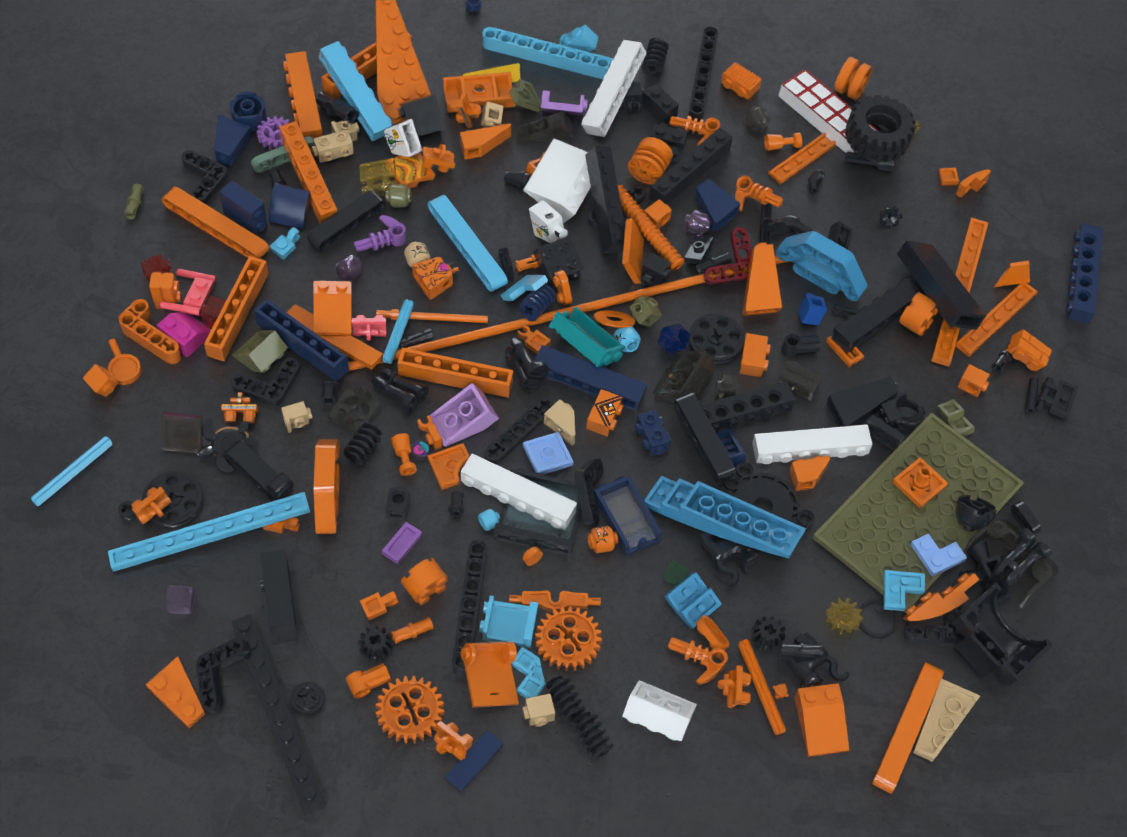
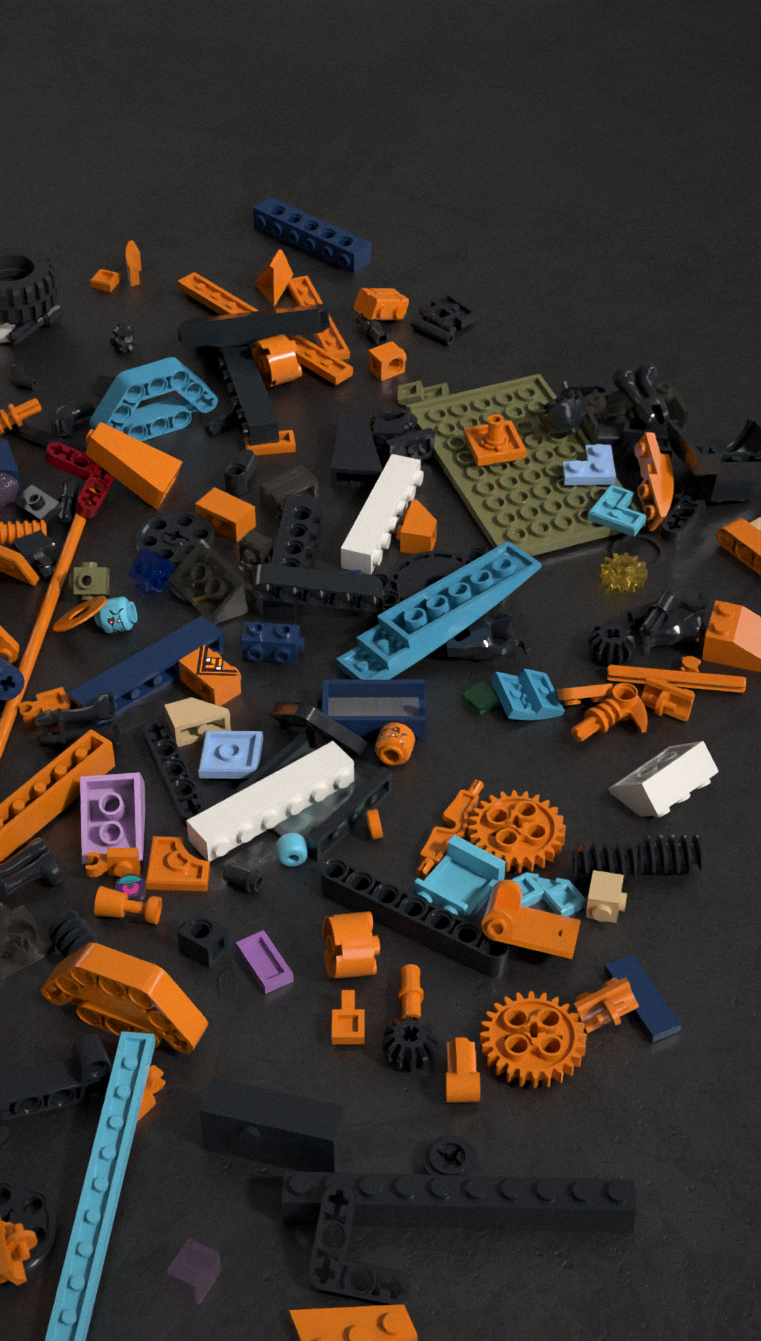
camera: 60 degrees left, 15 degrees down
teal door [549,307,625,367] -> none
blue brick [798,293,827,326] -> none

